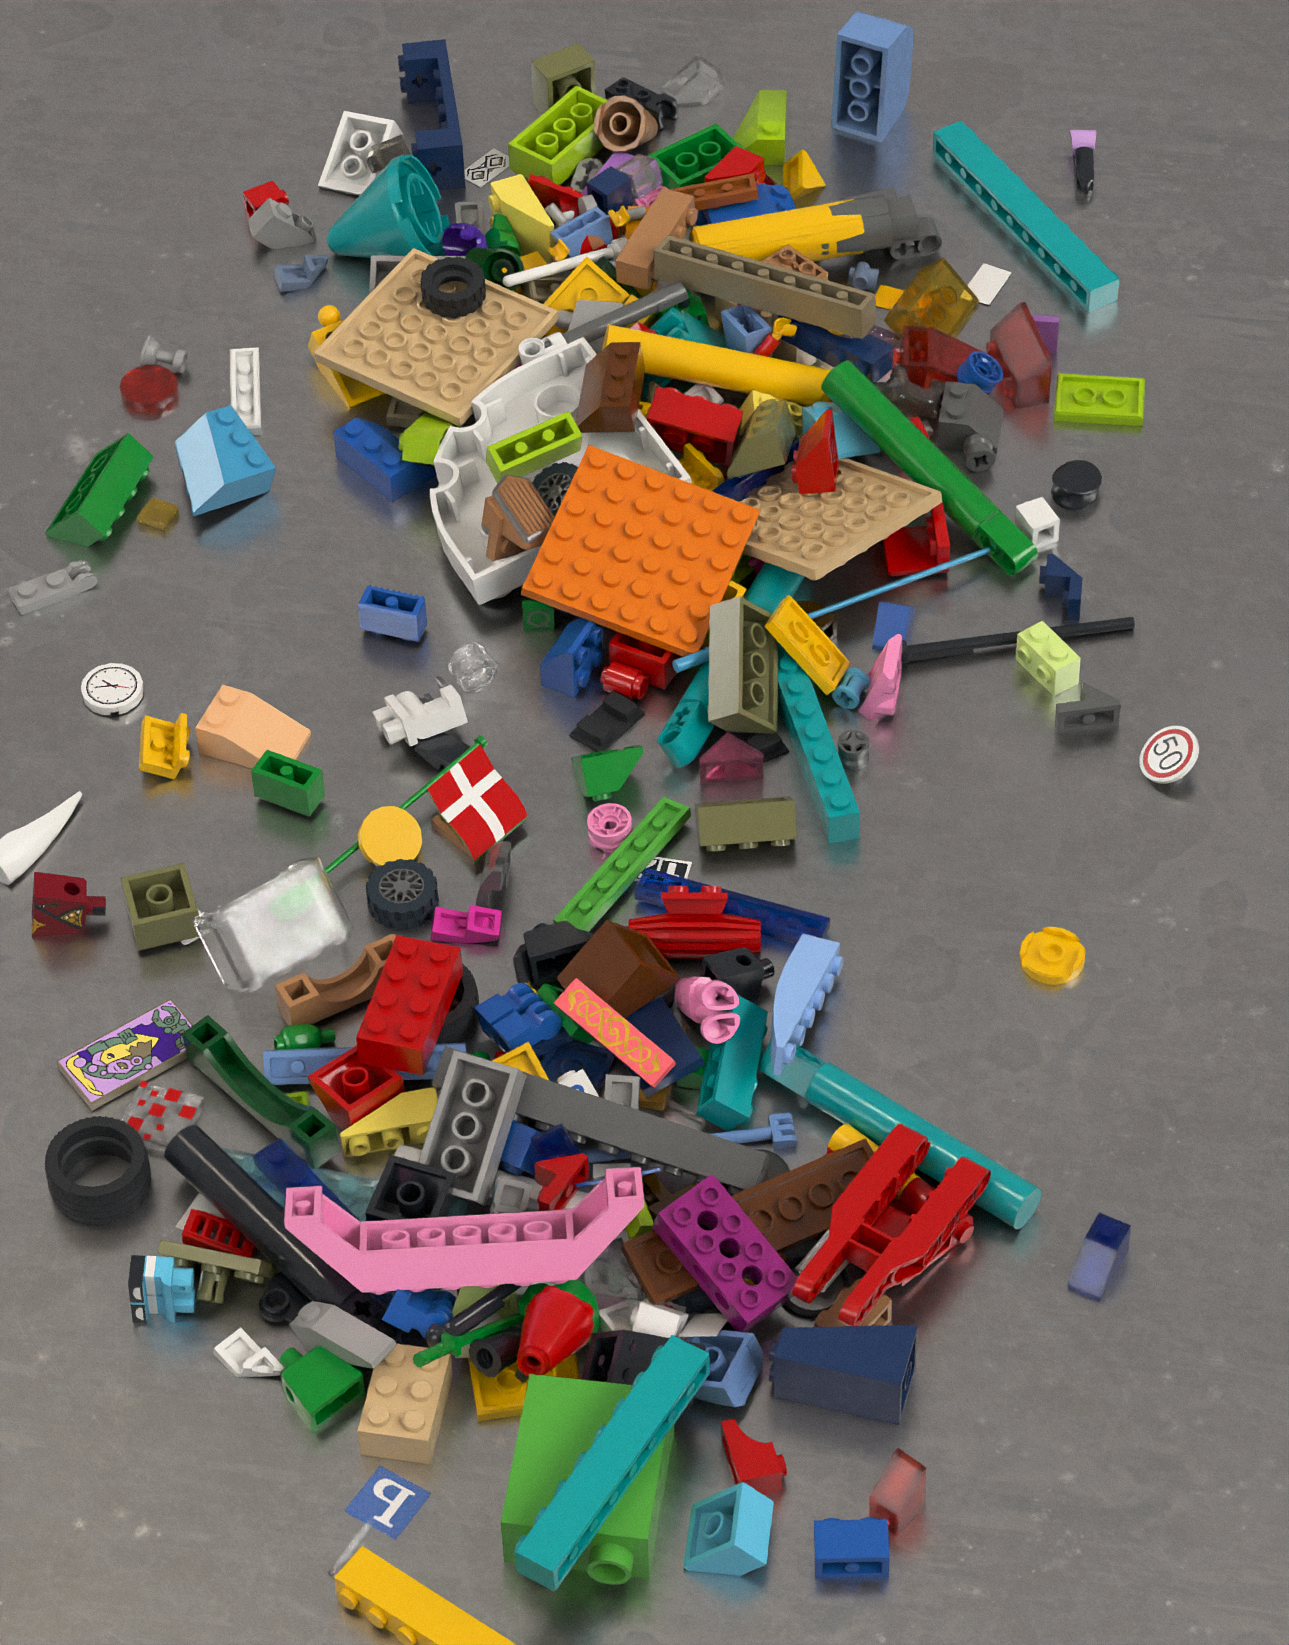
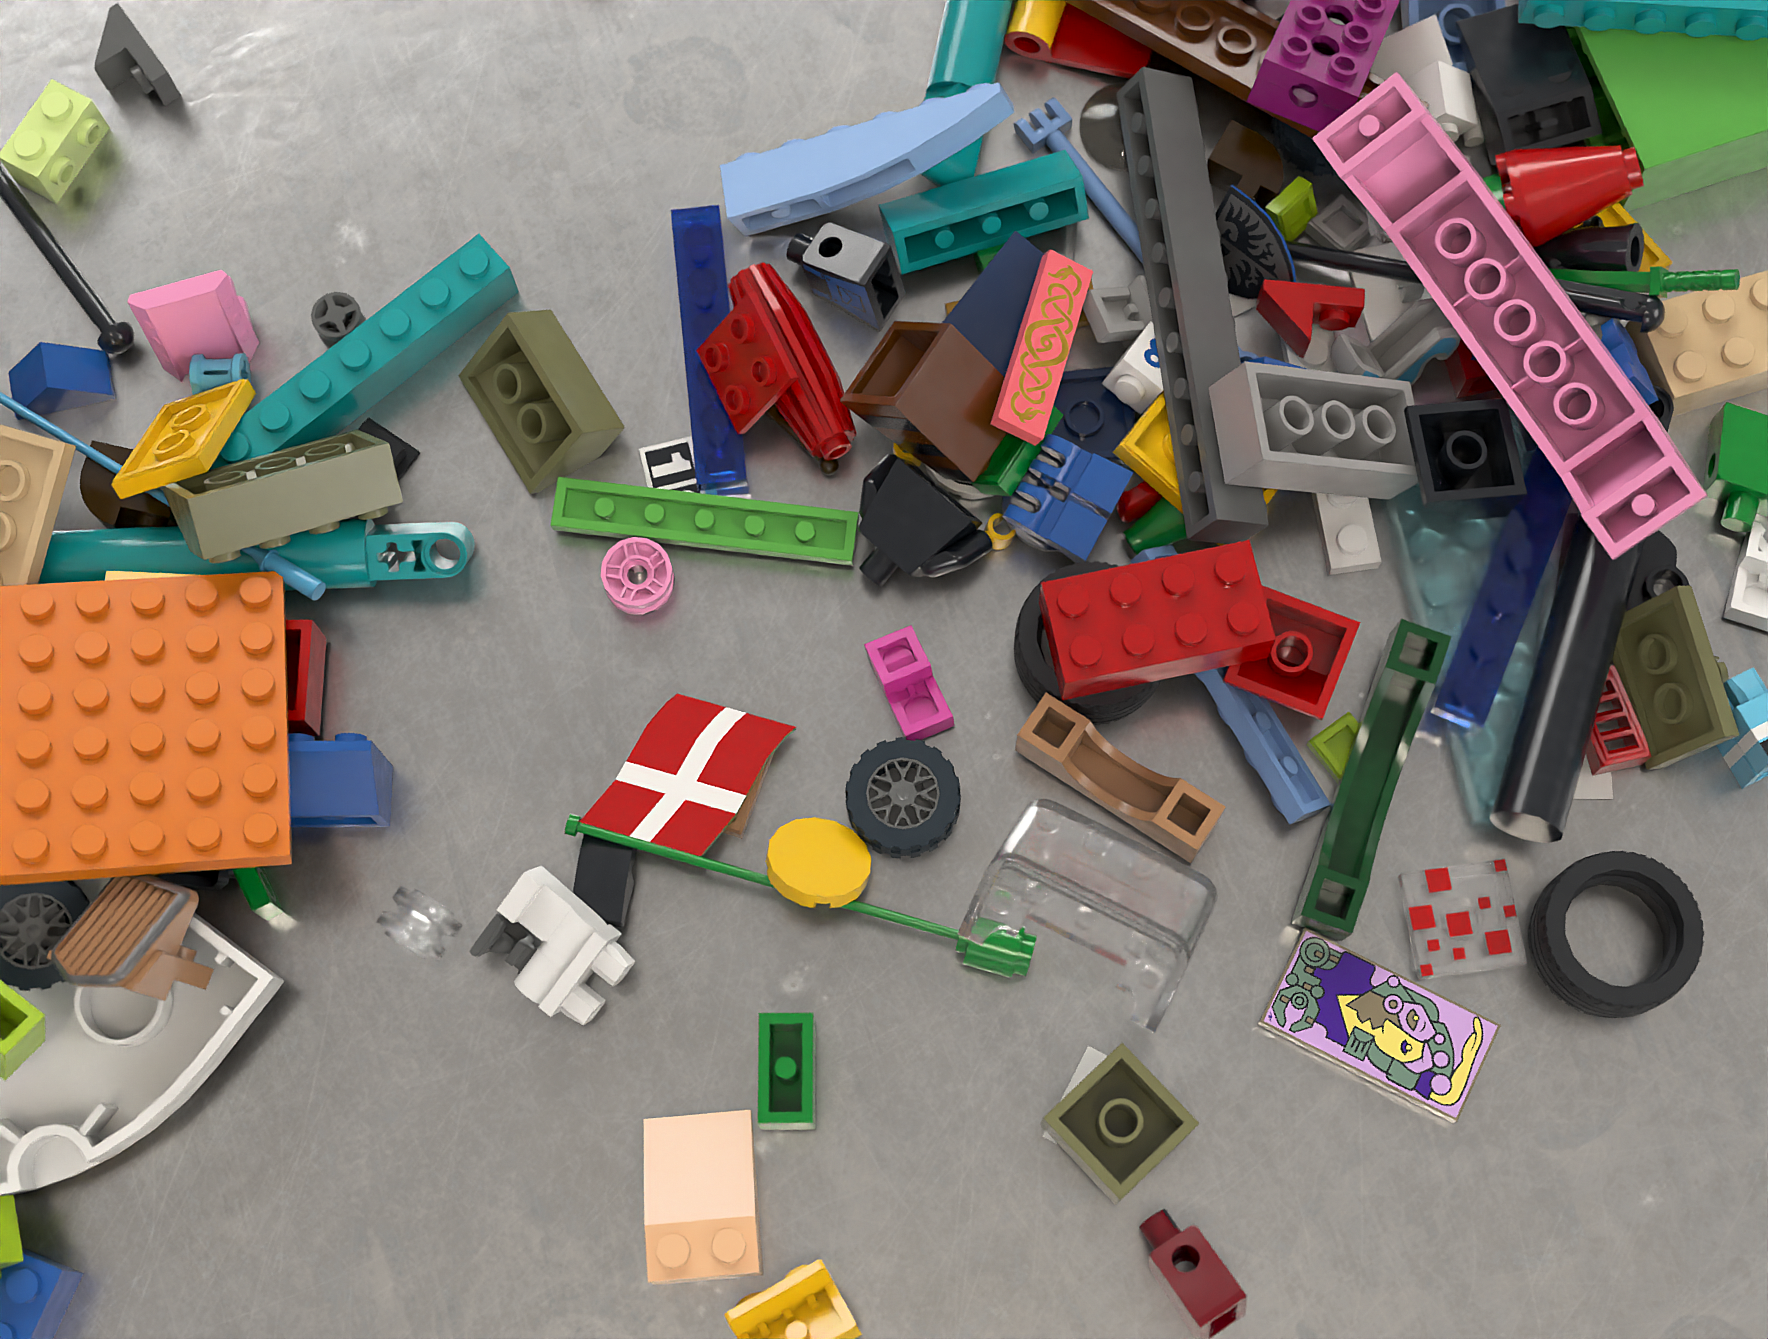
camera: 115 degrees left, 25 degrees up
green plant [273,1024,336,1050] -> none
light grey slope [289,1301,397,1369] -> none
light yellow slope [340,1087,438,1157] -> none
blue brick [358,585,427,641] -> none
dark grey slope [476,841,511,908] -> none
clear blue slope [531,1123,590,1172] -> none
black piece [569,691,645,752] -> none
green slope [571,745,644,801] -> none
red brick [600,661,649,700] -> none
bright pink piece [675,976,740,1044] -> none
clear pink slope [699,732,763,784] -> none

